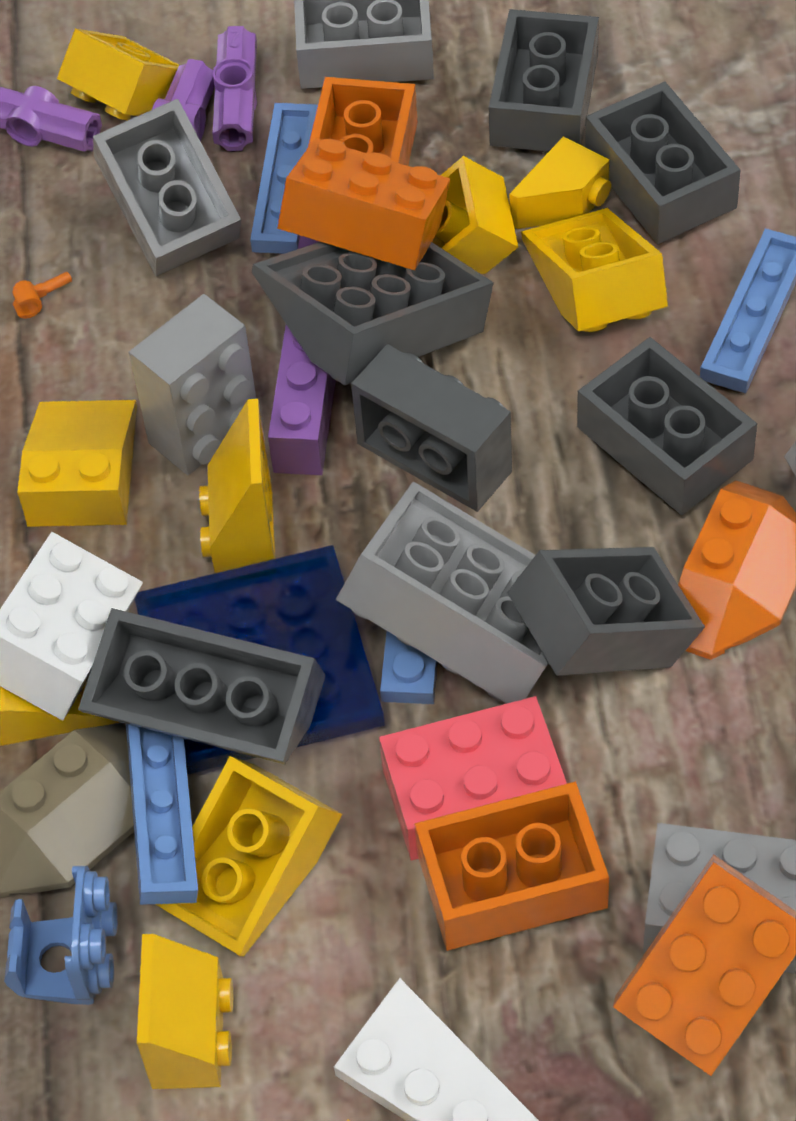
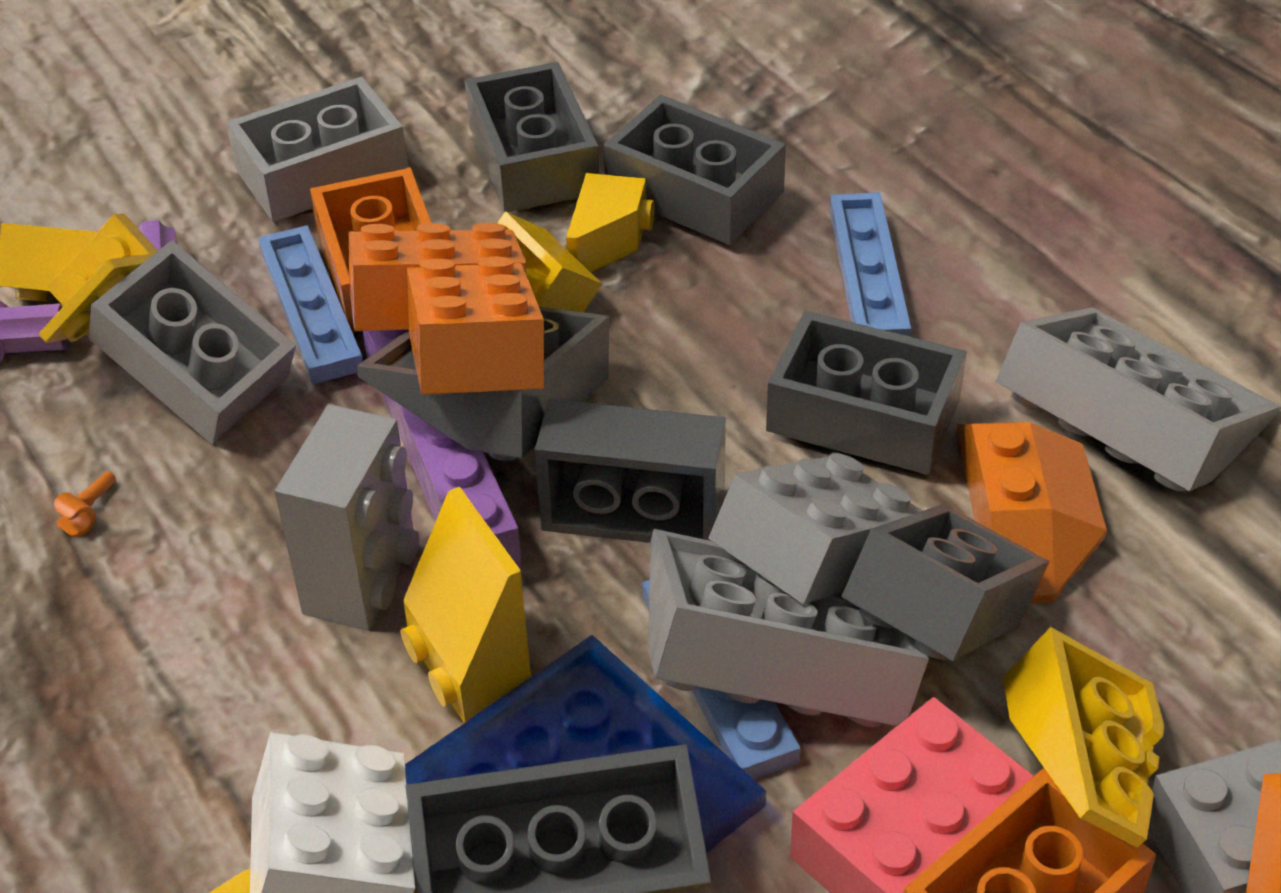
camera: 30 degrees left, 10 degrees down
yellow slope [17,400,137,527] -> none
medium lavender piece [213,26,257,151] -> none
yellow slope [521,208,668,332] -> none
none -> yellow bracket [38,213,158,343]
none -> orange brick [407,256,544,395]
none -> light grey brick [708,453,923,605]
none -> yellow wedge [1002,627,1164,848]

